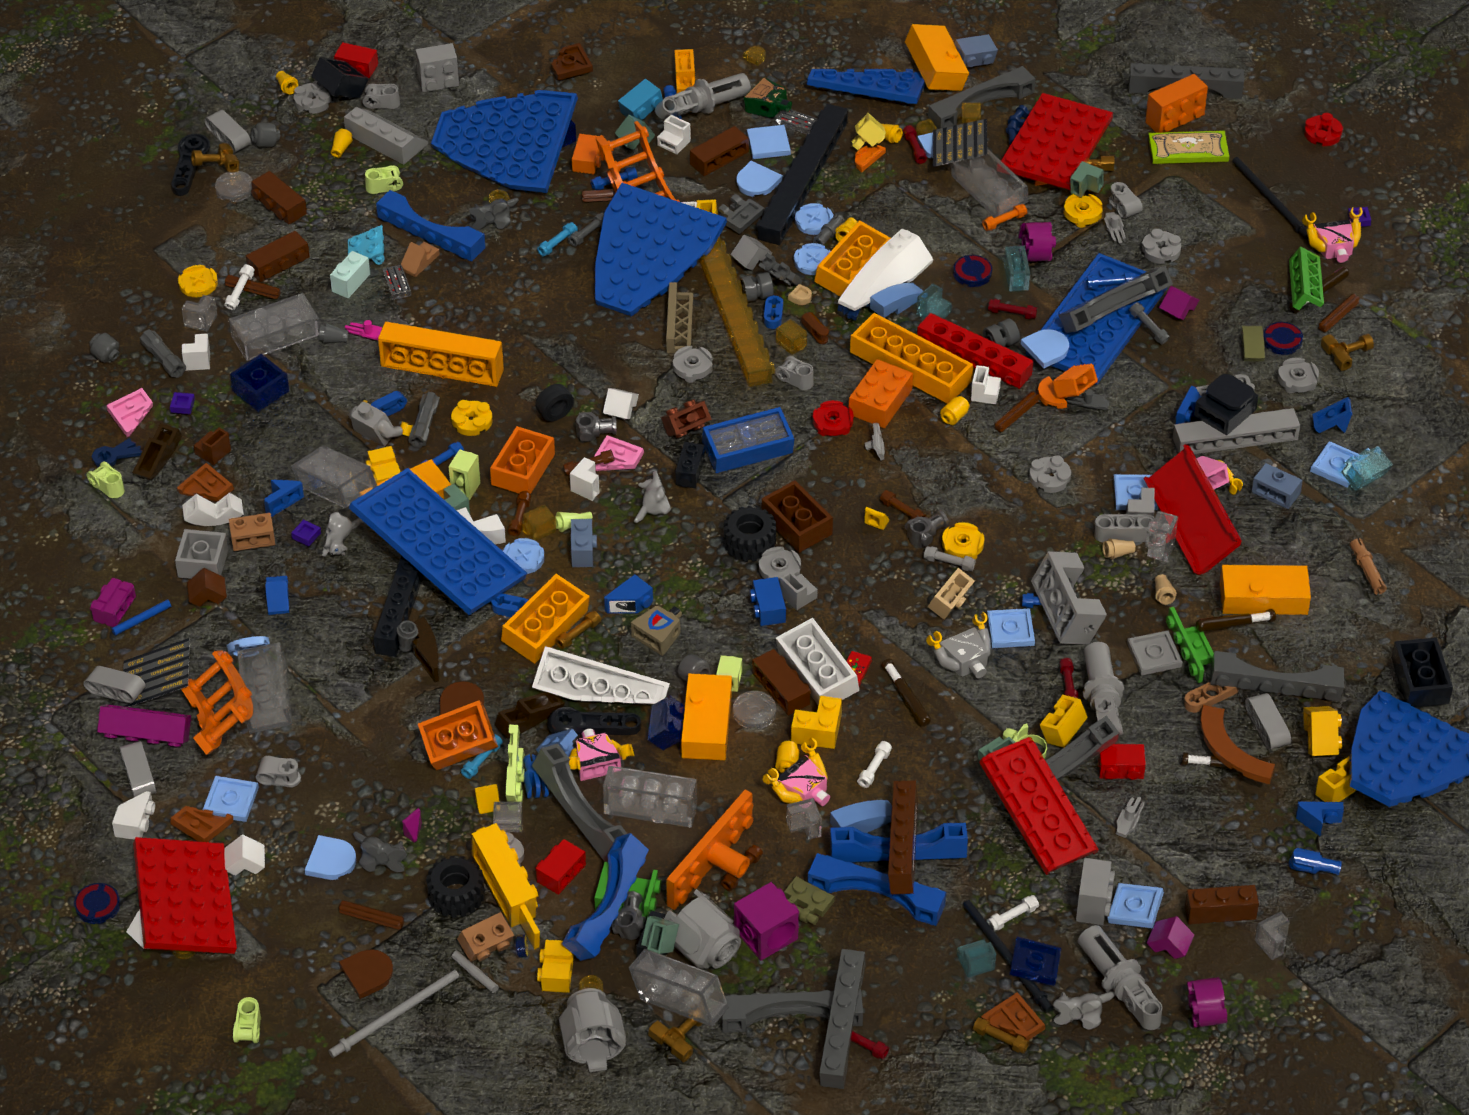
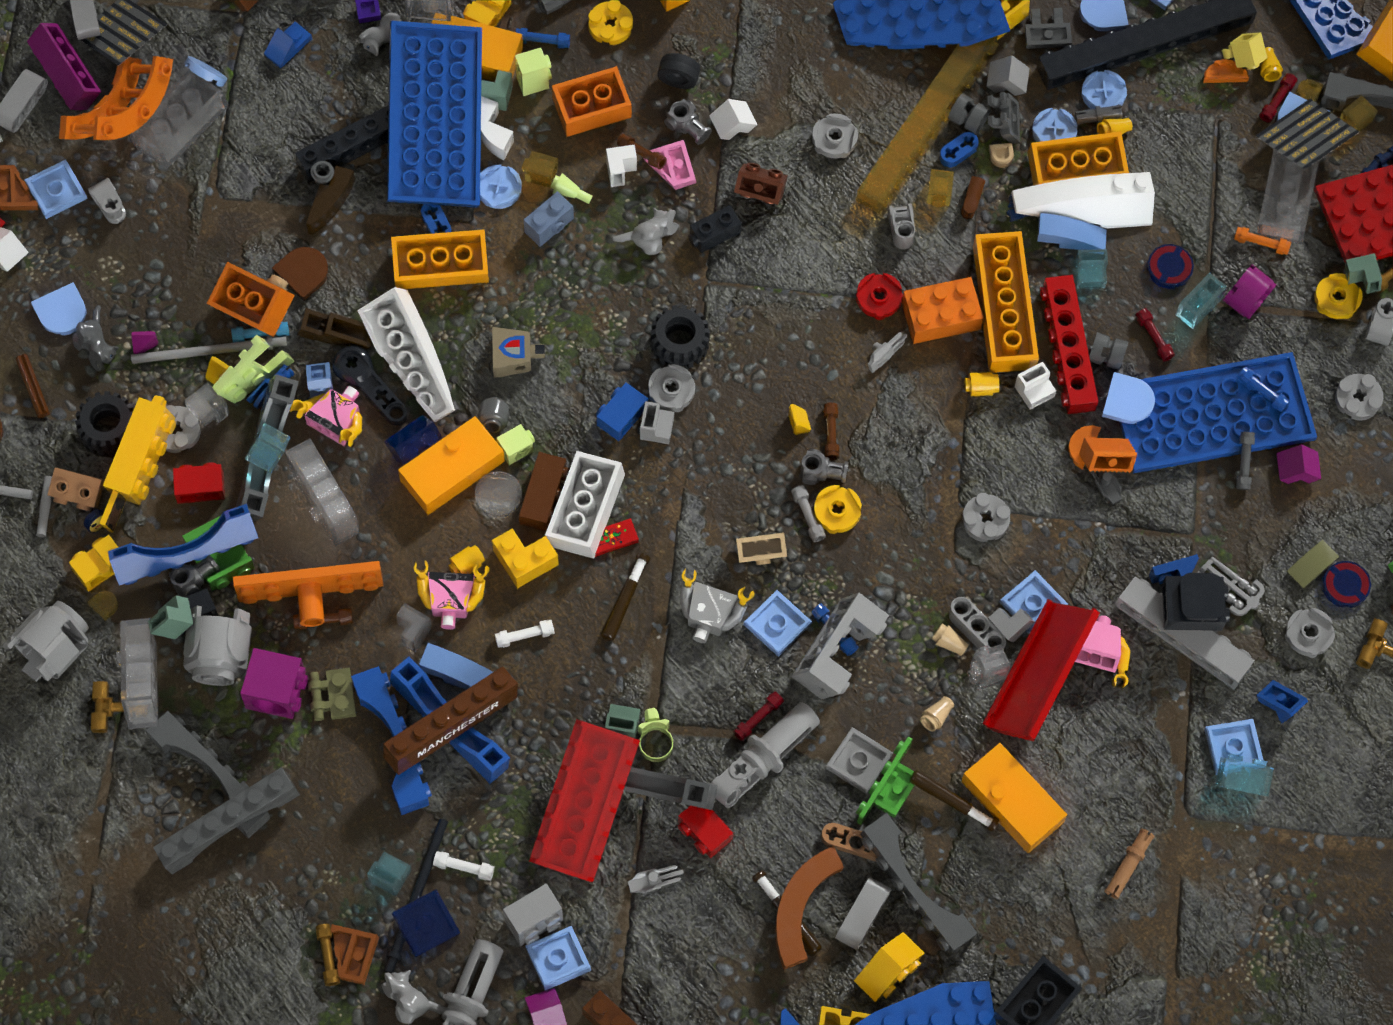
camera: 45 degrees right, 20 degrees up
reddish brown bar [508,491,531,536] -> none
pearl gold bar [555,611,601,649] -> none
blue slope [604,575,653,613] -> none
dark tan fence [666,282,693,353] -> none
brick [702,407,794,473] -> none
reddish brown brick [761,480,833,553] -> none
dark red bar [851,1031,890,1060] -> none
reddish brown axle [994,392,1039,432] -> none
yellow brick [1040,695,1088,748] -> none
dark grey arch [1059,266,1173,333] -> none
light grey piece [1104,212,1126,244] -> none
sand blue brick [1252,463,1303,509] -> none
none -> light grey bar [131,336,287,364]
none -> clear light blue piece [245,423,290,473]

